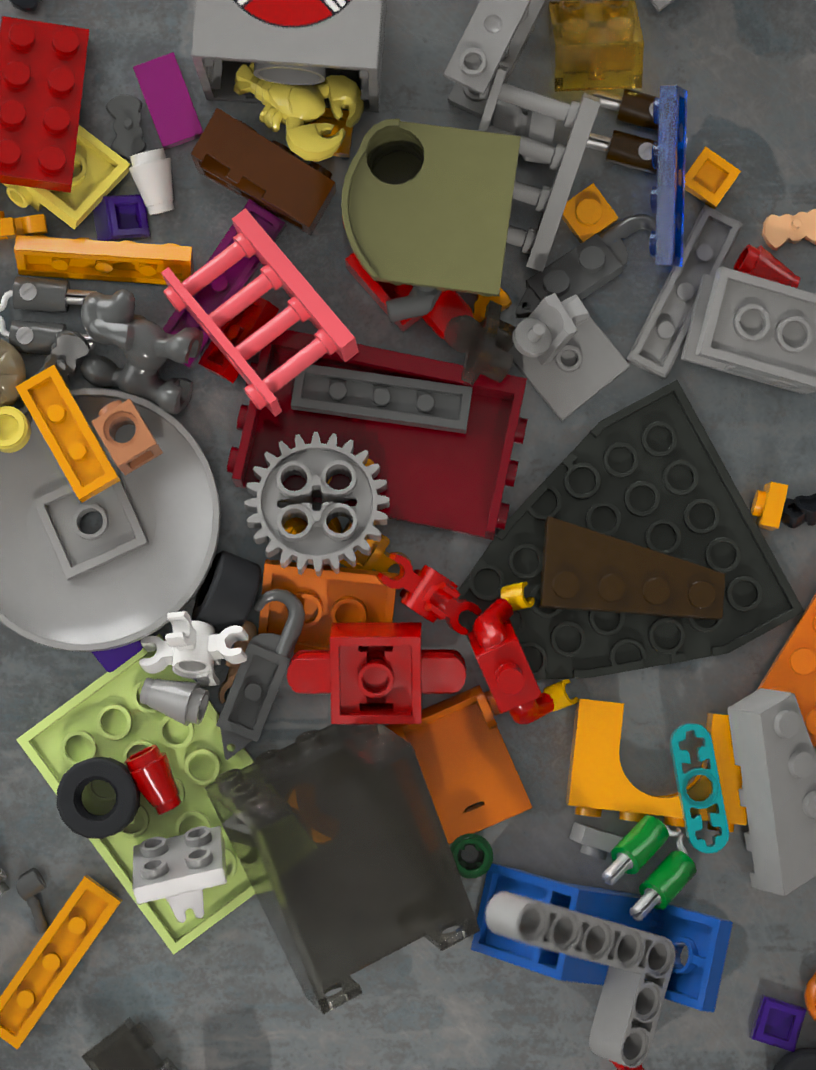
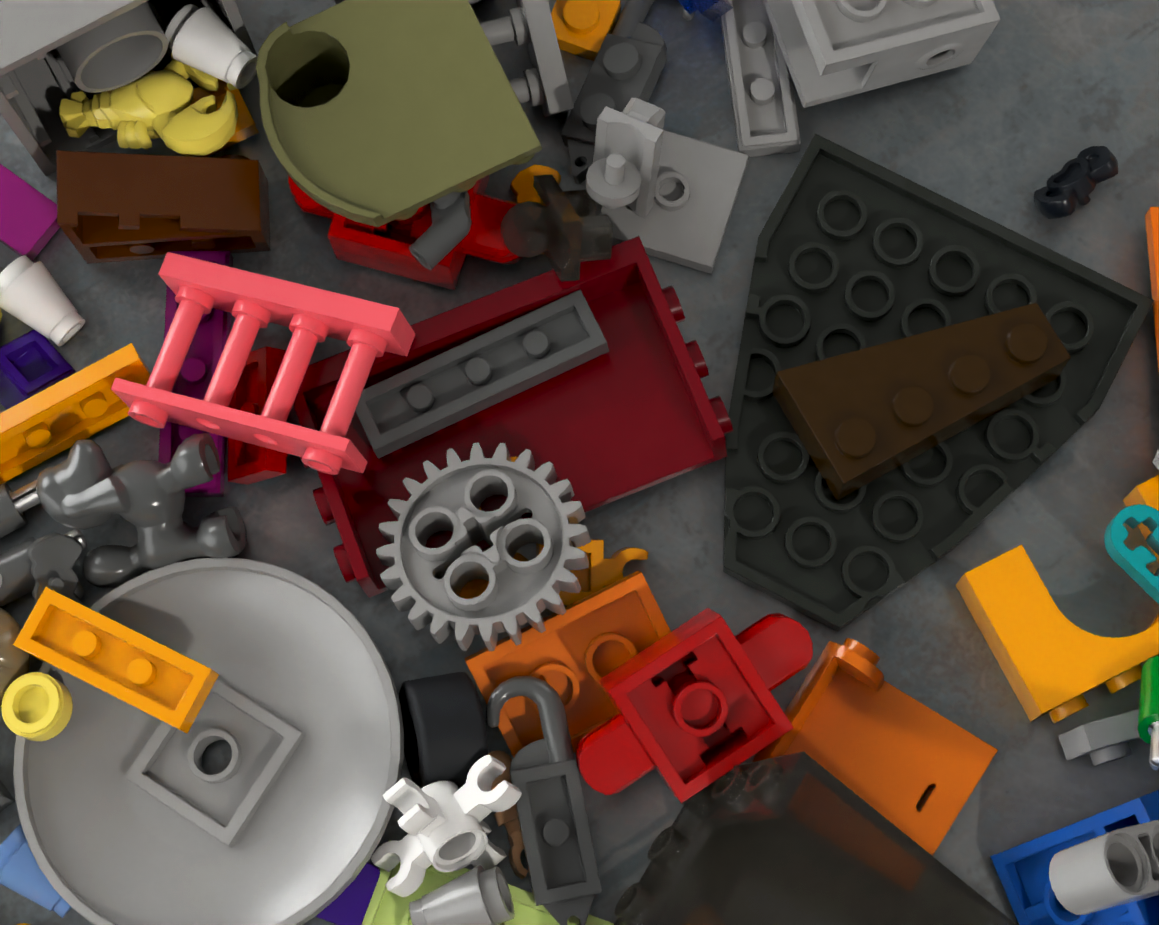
camera: 25 degrees left, 10 degrees down
nougat brick [91,399,163,476] -> none
red pin [376,553,482,635] -> none
dark green cone [448,834,493,879] -> none
red torso [467,581,578,725] -> none
light orange plate [751,481,789,531] -> none
none -> white cone [165,4,258,89]

